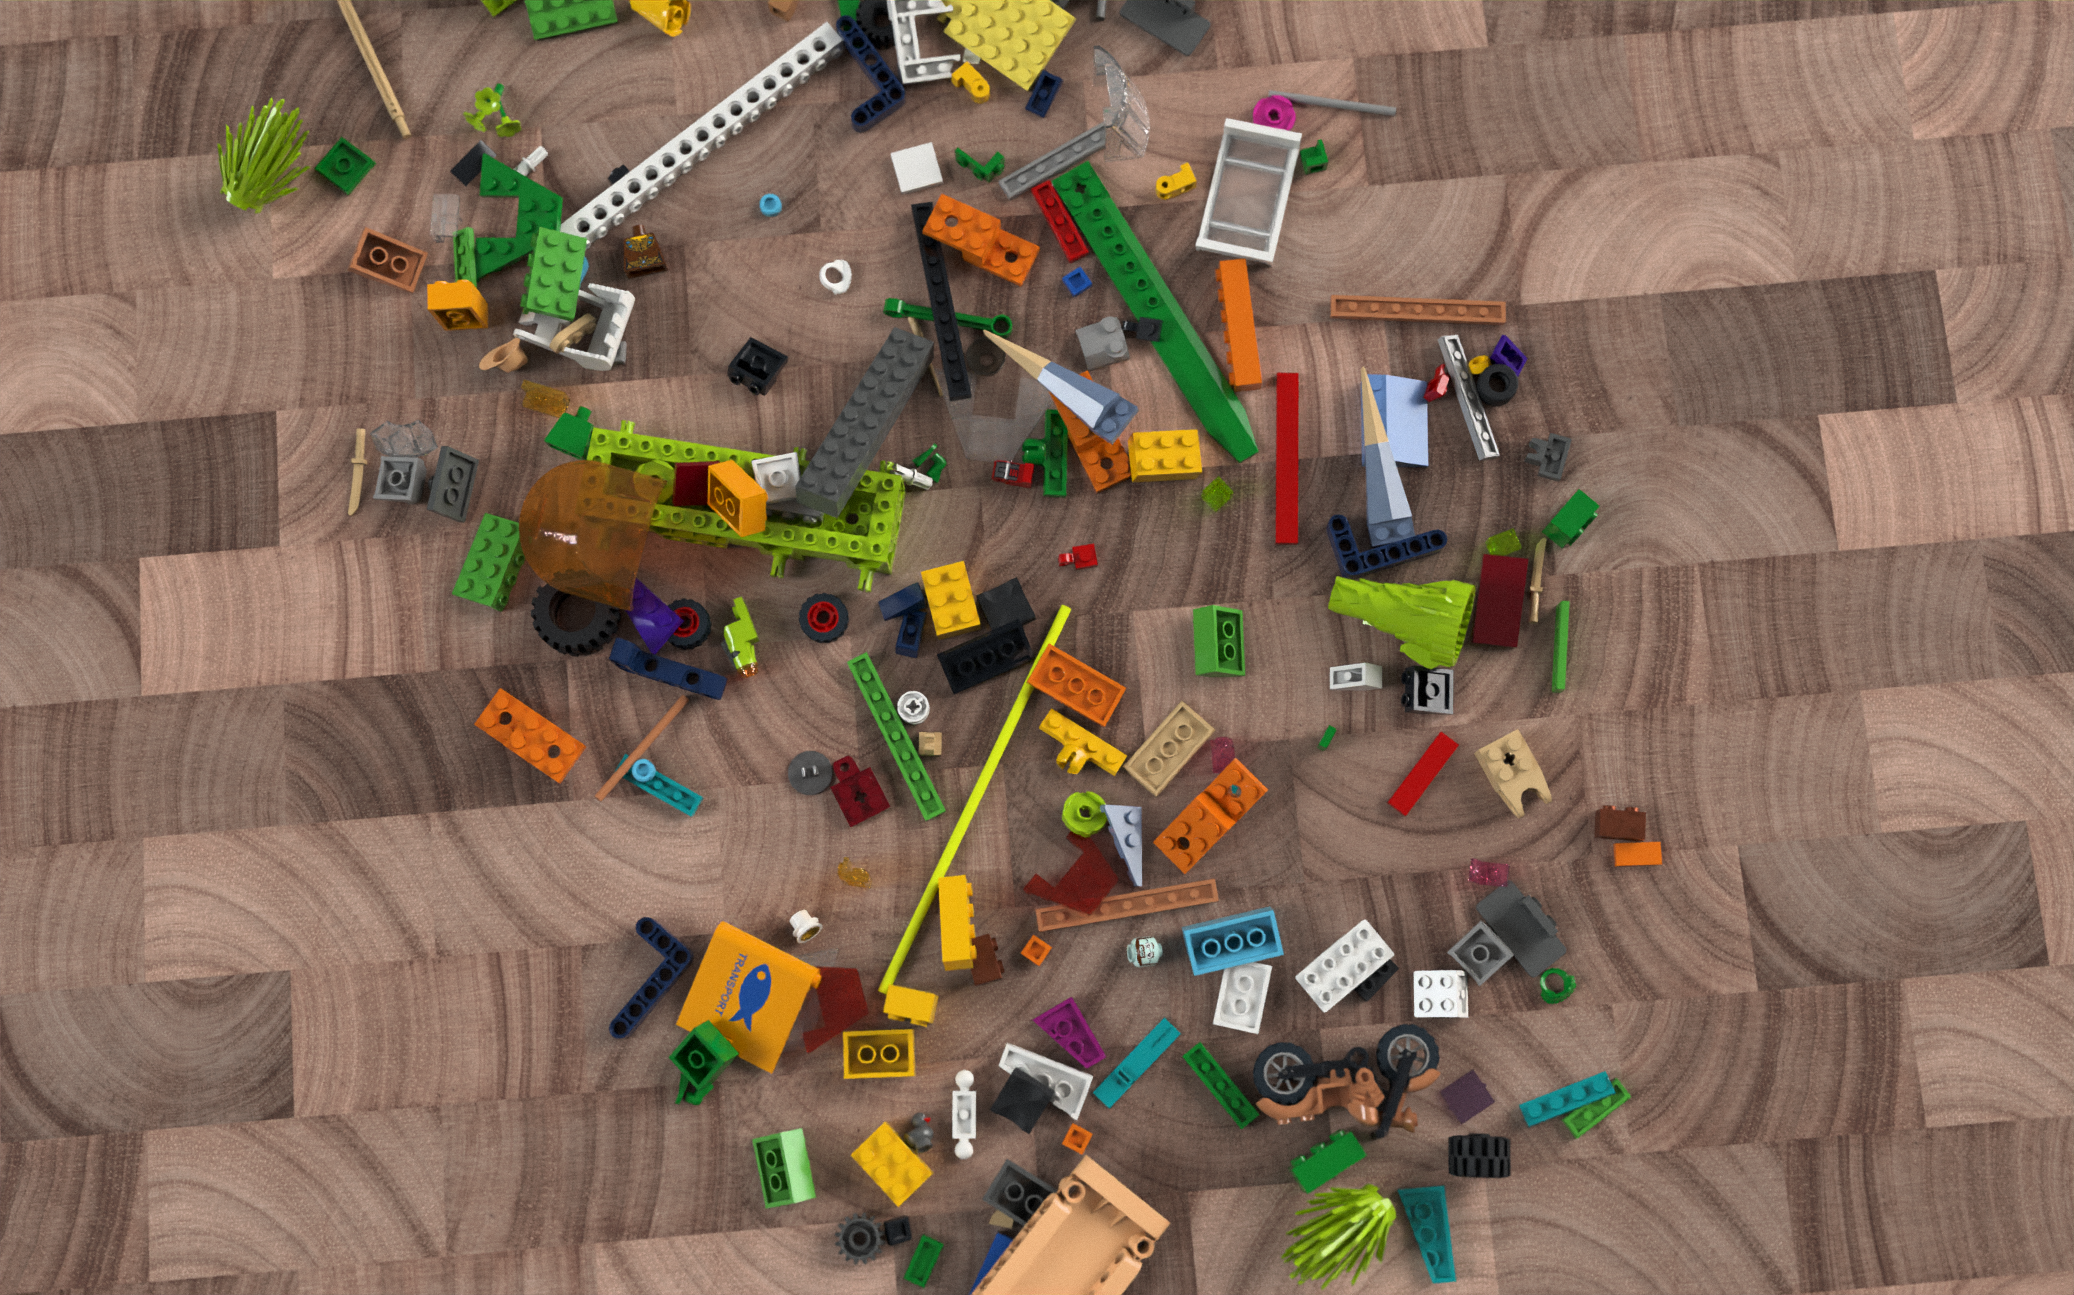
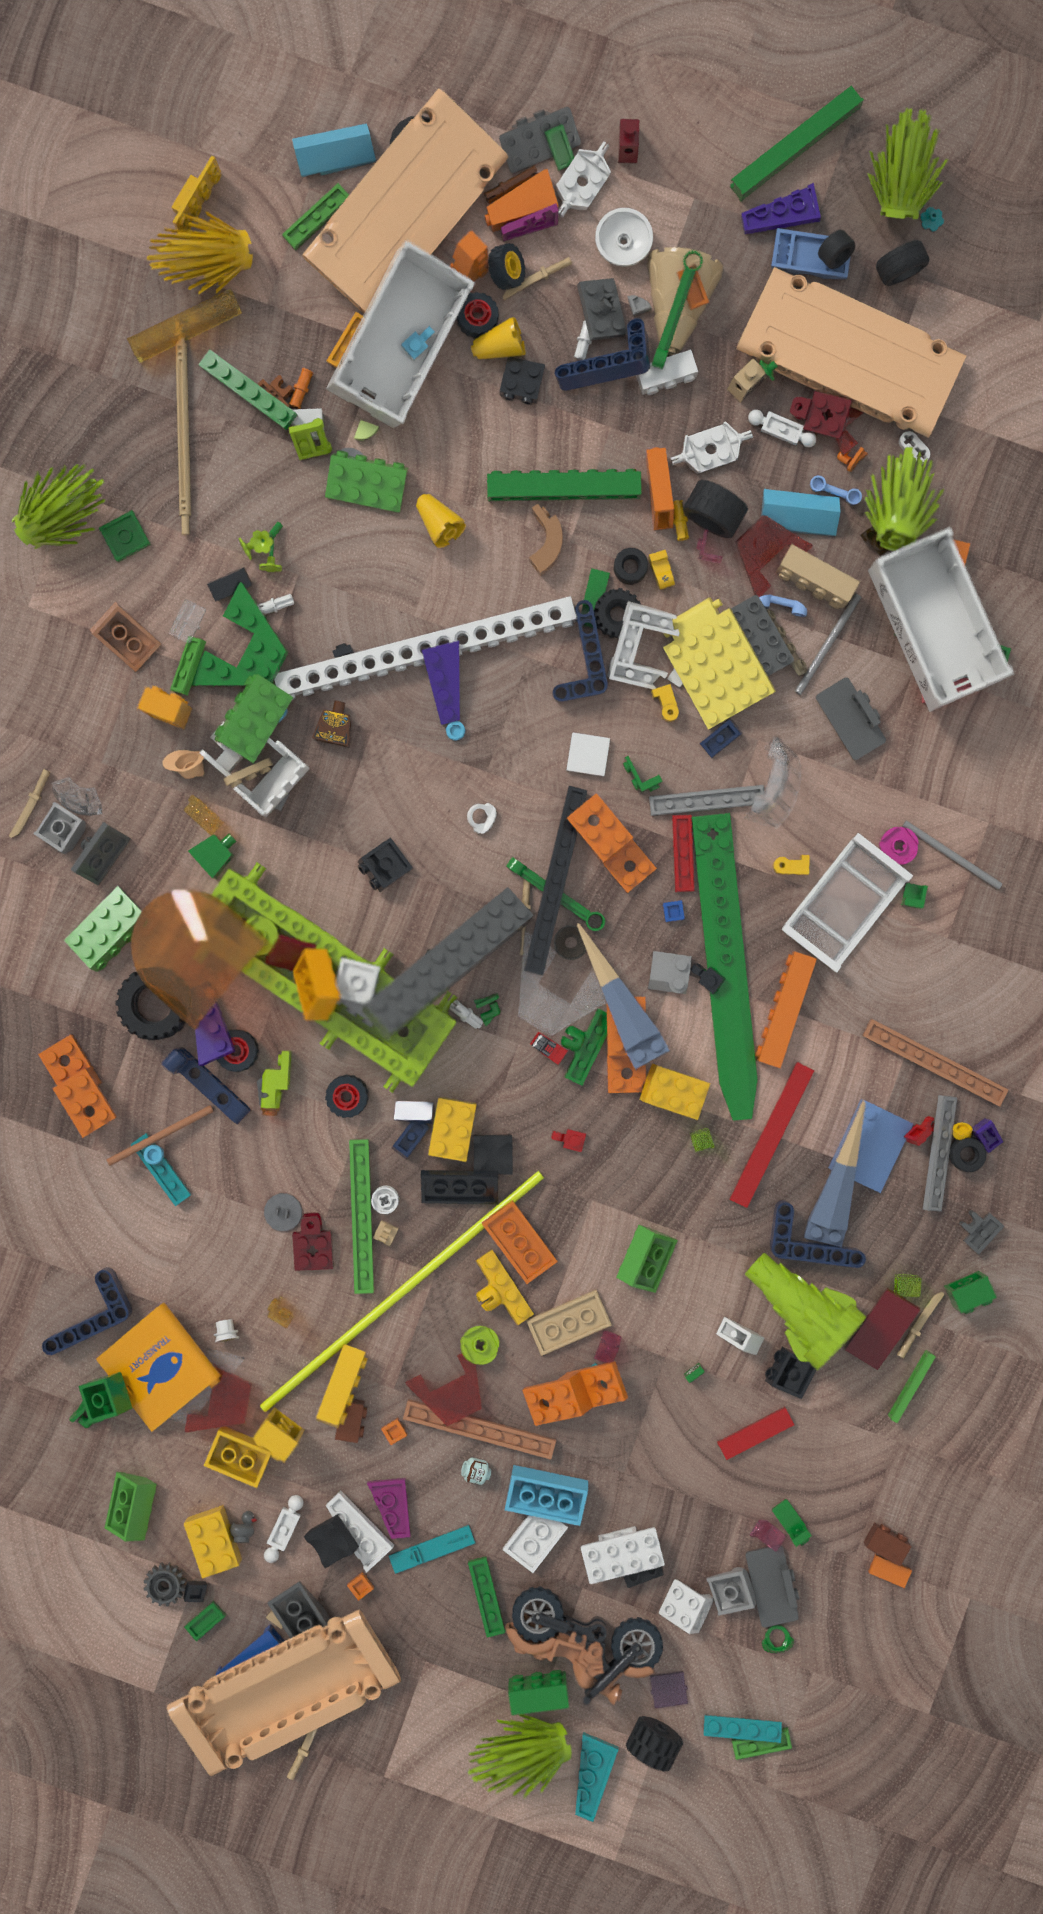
camera: 20 degrees right, 10 degrees up
wing [1100,804,1142,887] -> none
tan brick [1474,729,1552,819] -> none
none -> dark purple wing [422,640,460,725]
none -> green bracket [772,1499,812,1547]

